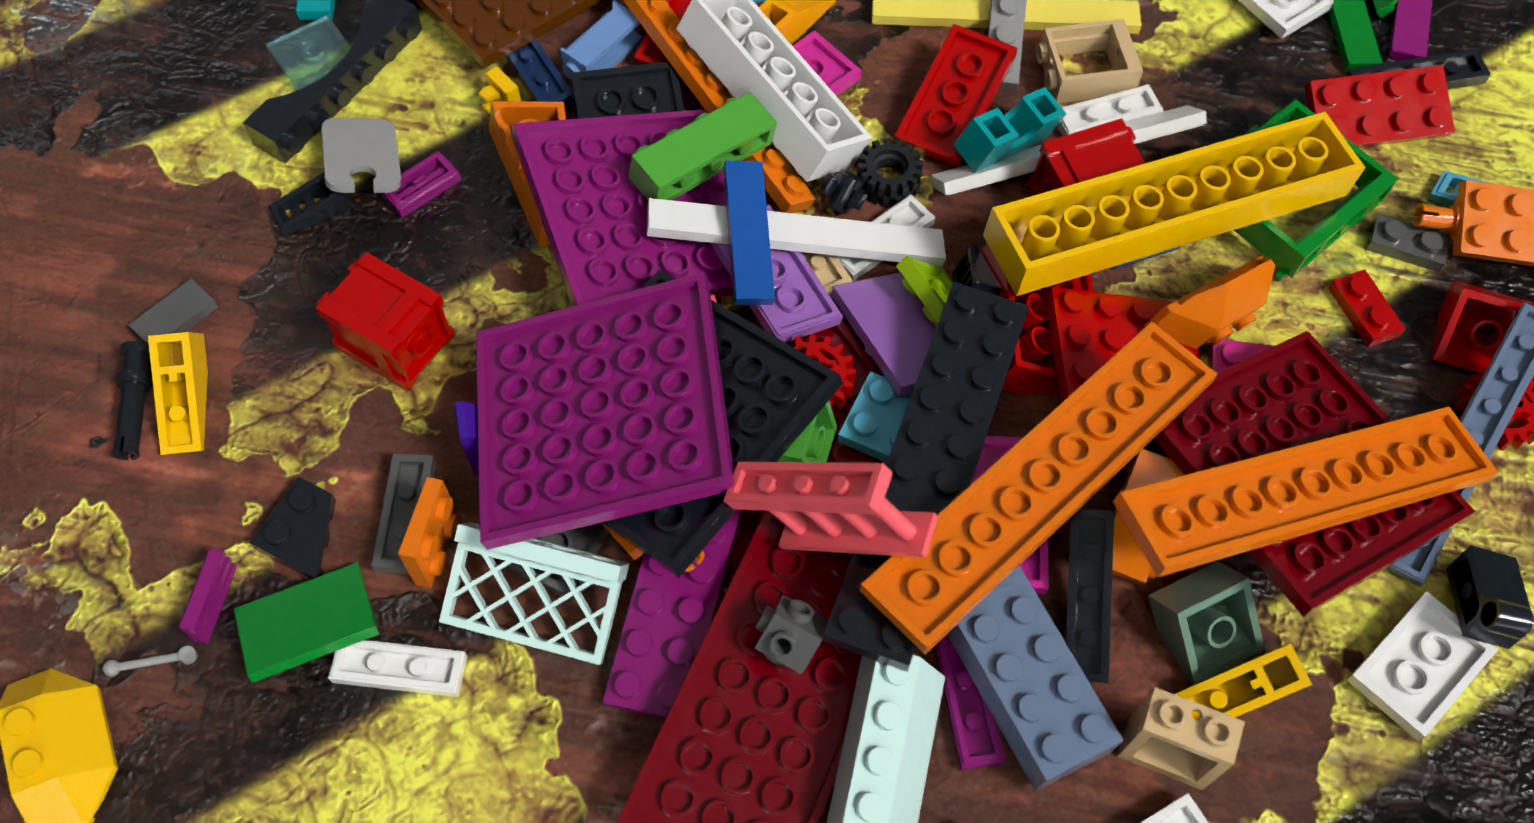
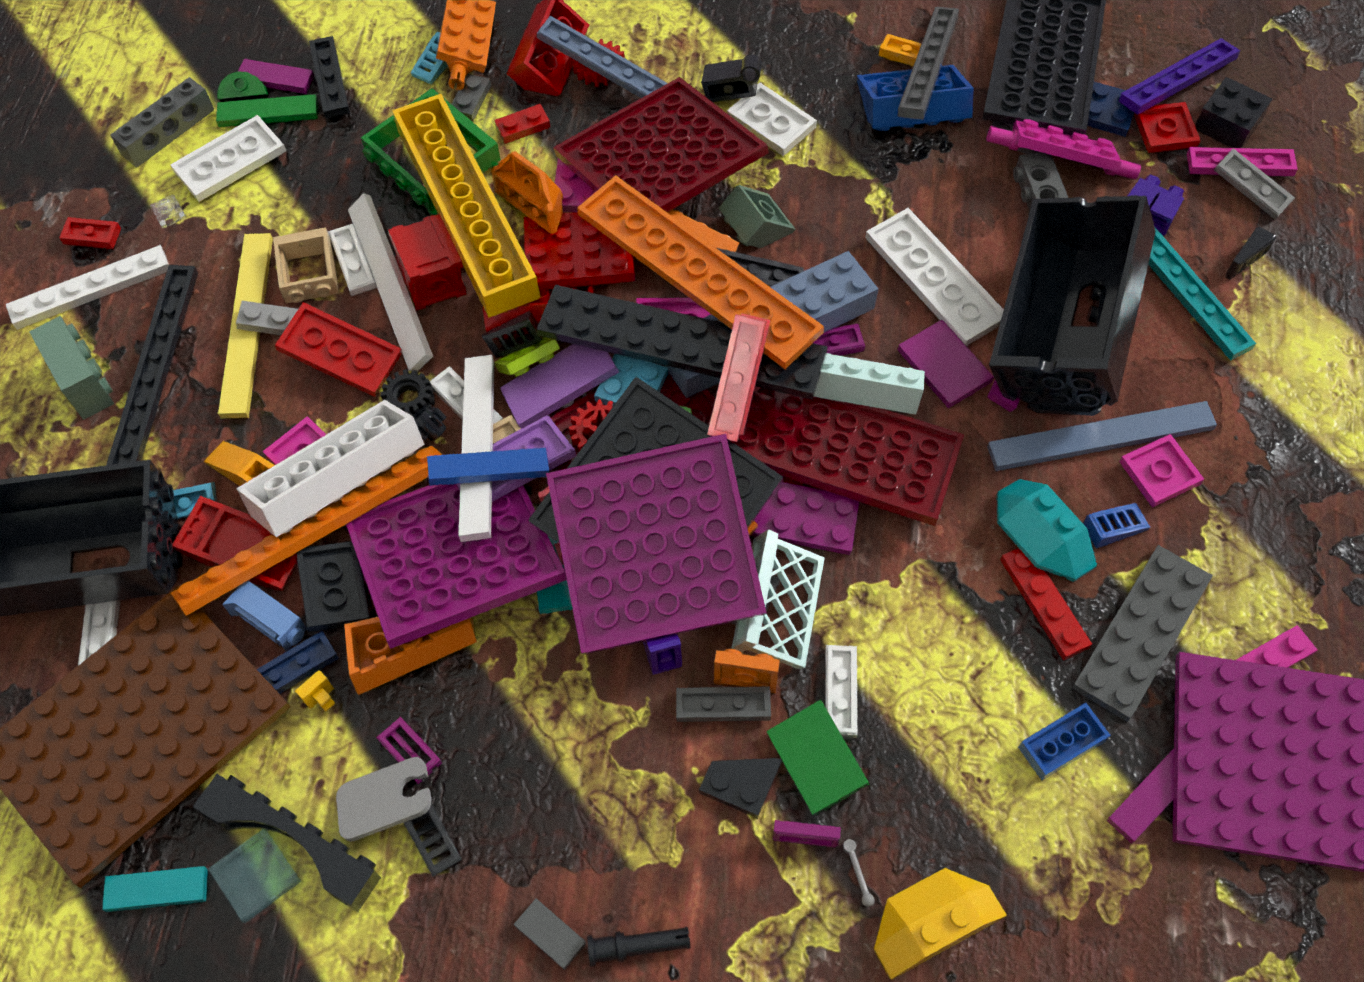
camera: 90 degrees left, 0 degrees up
yellow slope [148,332,208,455] -> none
red container [315,252,455,391] -> none
bright green brick [629,92,777,201] -> none
dark grey brick [755,595,828,674] -> none
teal arch [953,87,1066,173] -> none
orange plate [1113,407,1498,577] -> none
tan window [1117,687,1245,790] -> none
yellow slope [1174,642,1312,720] -> none
red plate [1304,65,1455,148] -> none

